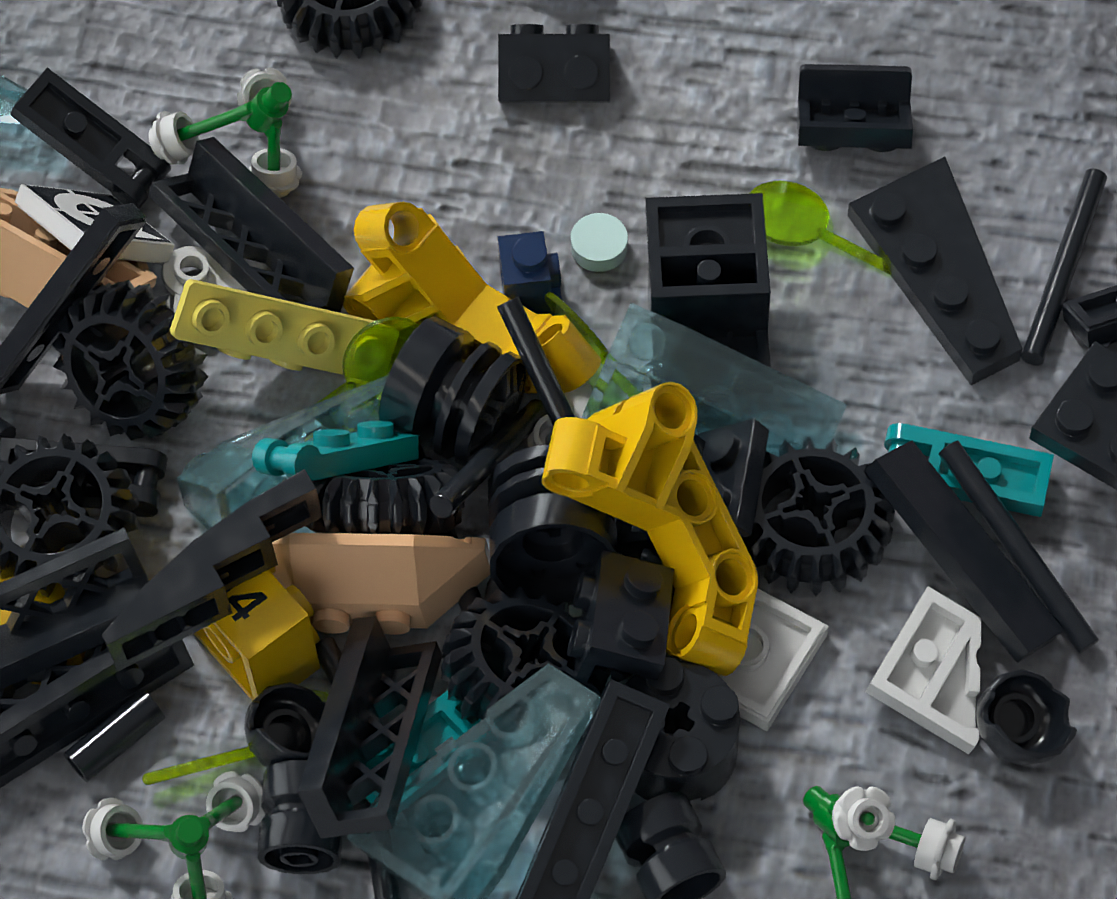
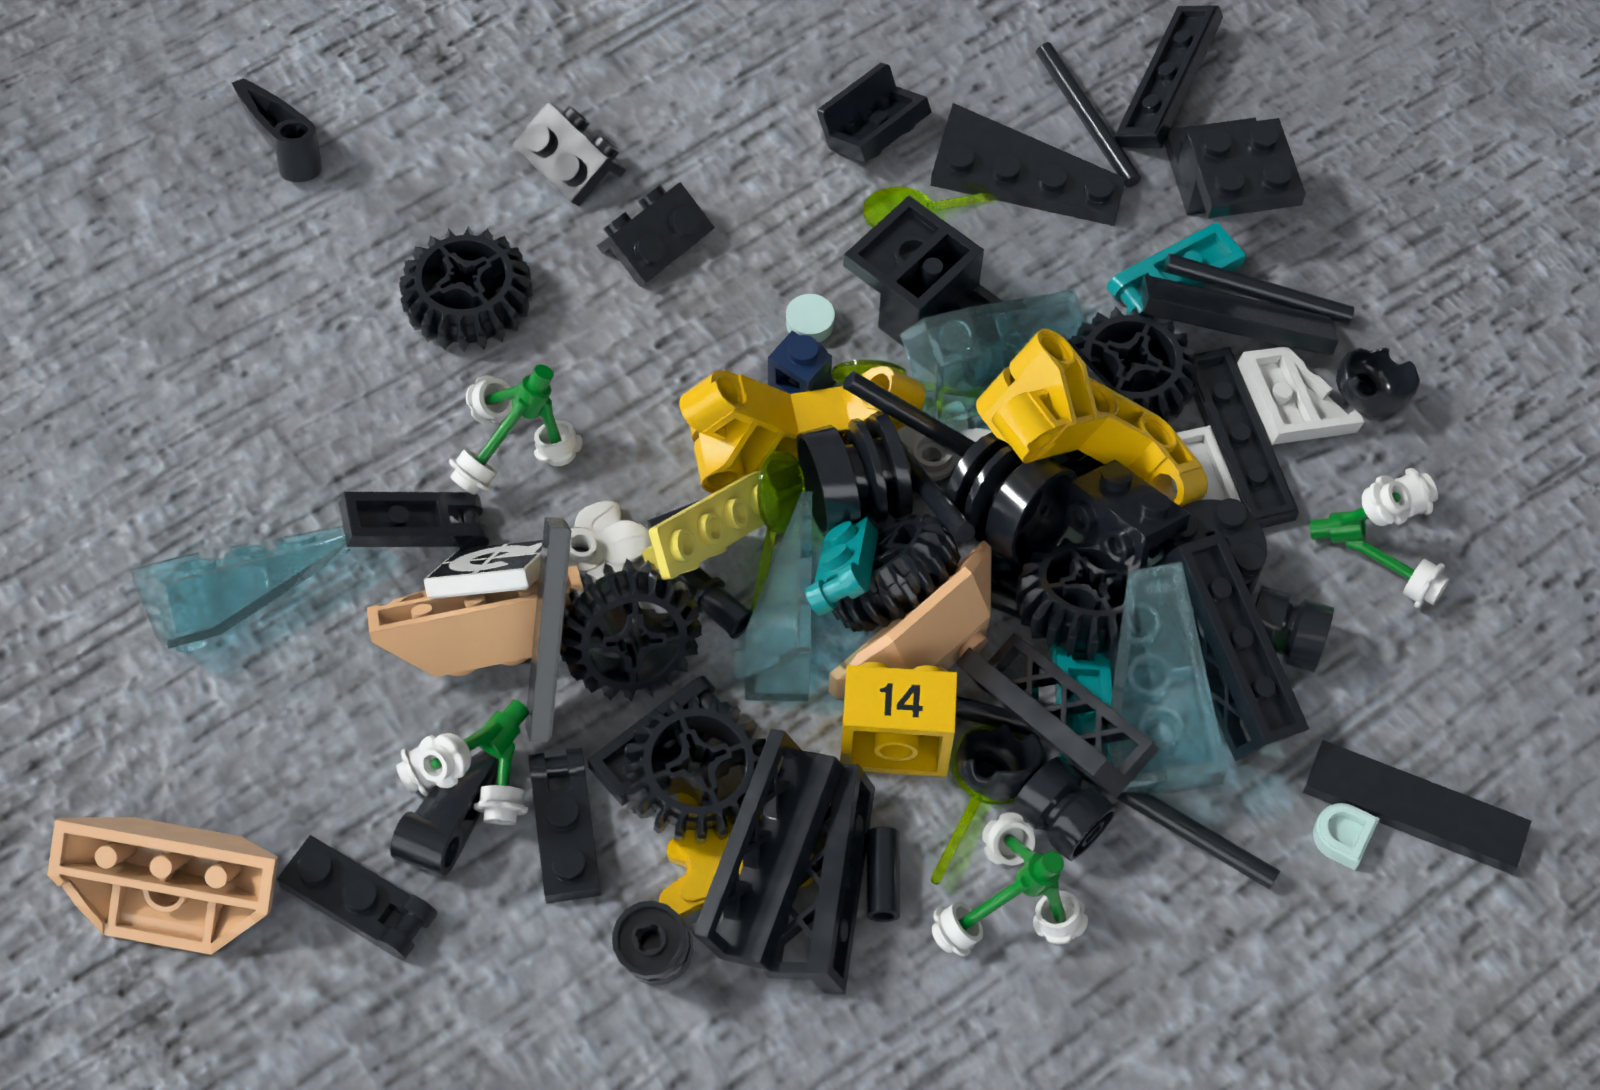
camera: 50 degrees left, 0 degrees up
black slope [102,469,323,671] -> none
black fence [149,137,354,313] -> none
none -> black axle [676,567,755,639]
none -> black tile [1193,347,1299,528]

